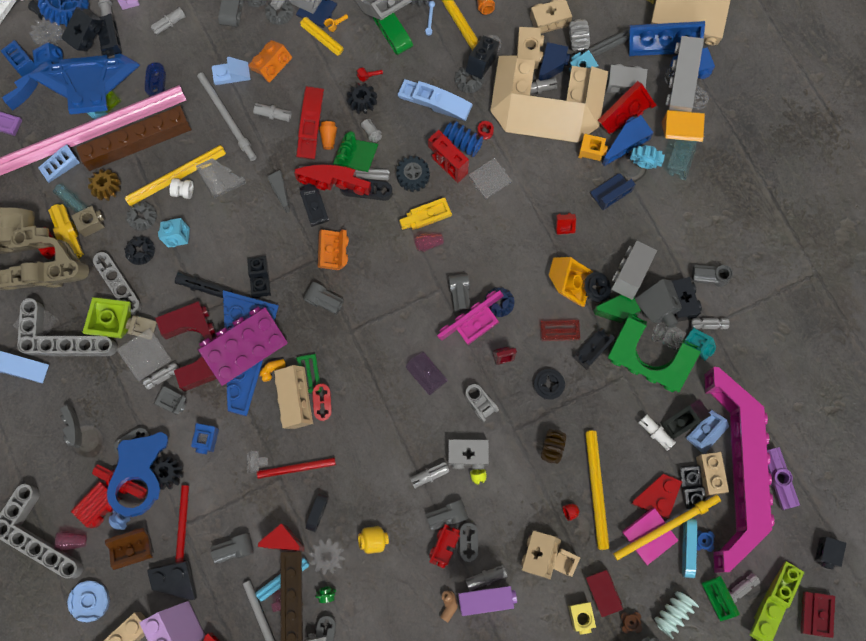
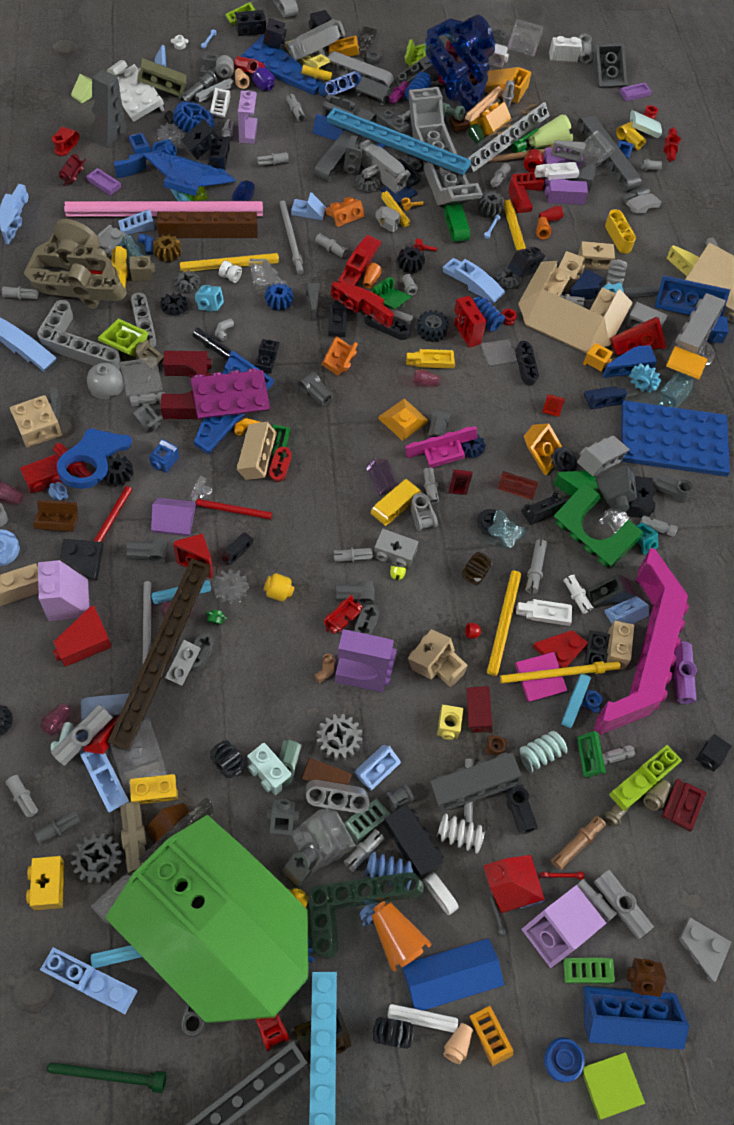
camera: 10 degrees right, 15 degrees down
none -> tan bracket [10,395,62,448]
none -> light grey cylinder [87,362,124,399]
none -> light grey plate [97,225,129,258]
none -> blue arm [138,234,154,255]
none -> medium lavender slope [151,498,196,536]
none -> light grey arm [215,318,234,341]
none -> blue gear [265,282,293,312]
none -> yellow beam [370,479,421,526]
none -> light grey rock [375,206,401,232]
none -> light orange slope [378,398,429,441]
none -> light grey axle [423,468,440,504]
none -> clear light blue animal [488,510,525,548]
none -> black beam [515,341,539,386]
none -> white hinge [516,599,572,626]
none -> light grey pin [526,539,547,594]
none -> blue plate [621,400,730,477]
none -> dark tan cone [643,779,671,811]

